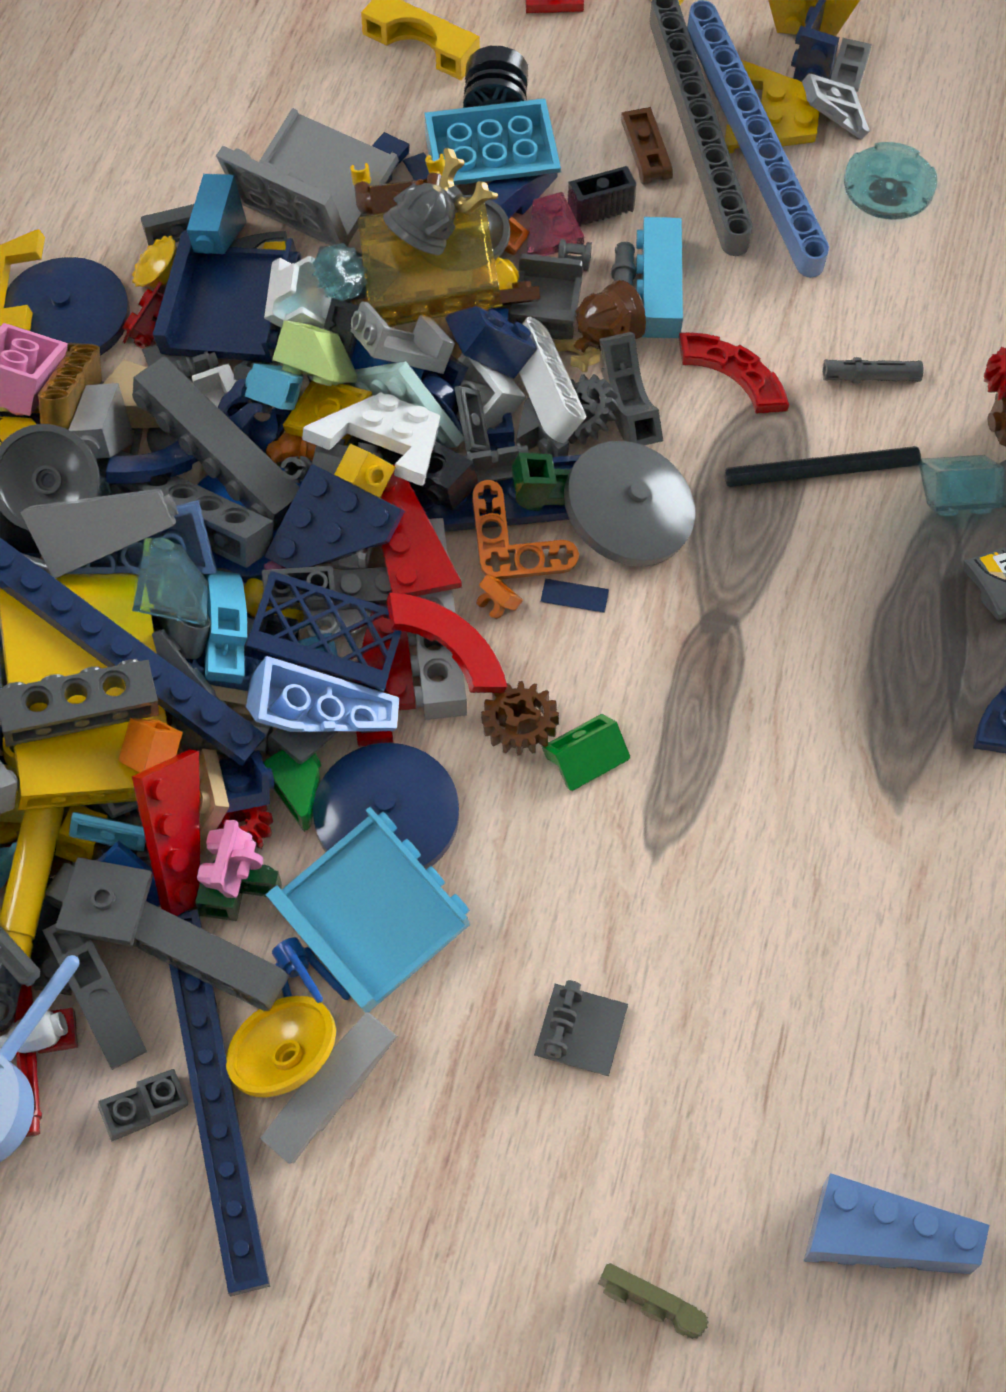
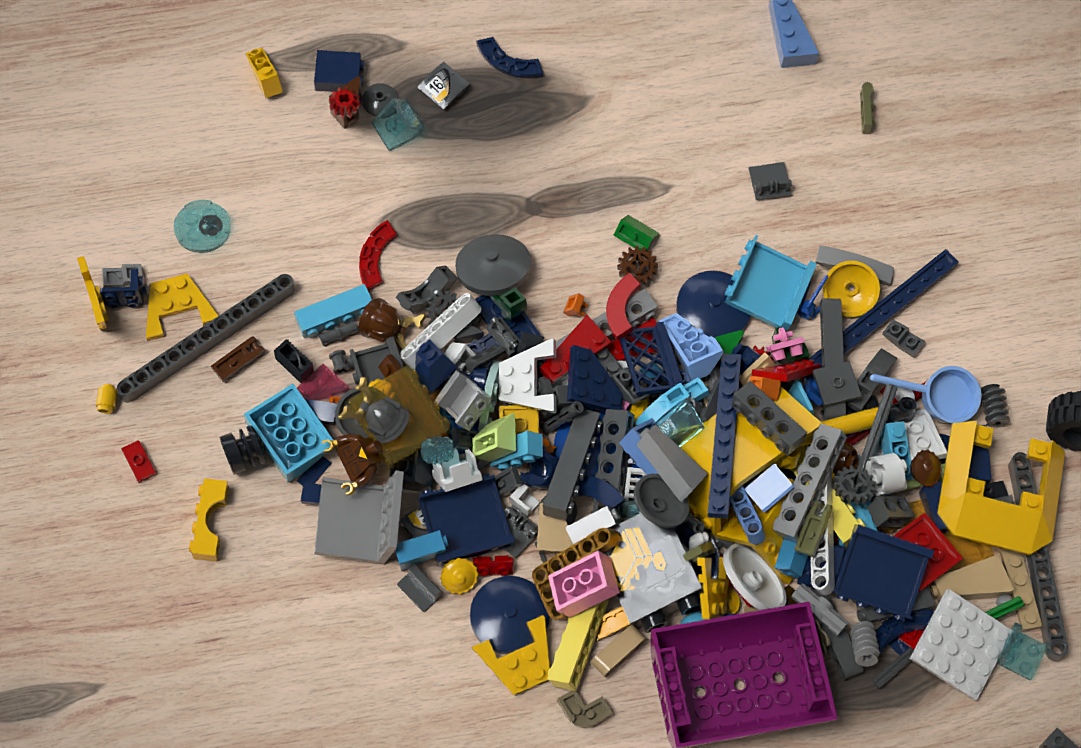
camera: 120 degrees left, 5 degrees up
yellow brick [334,444,396,498] -> none
orange beam [472,480,579,580] -> none
dark blue sticker [540,578,609,613] -> none
medium blue beam [687,0,829,278] -> none
black axle [724,446,921,487] -> none
light grey wing [802,73,870,139] -> none
dark grey pin [822,357,924,383] -> none

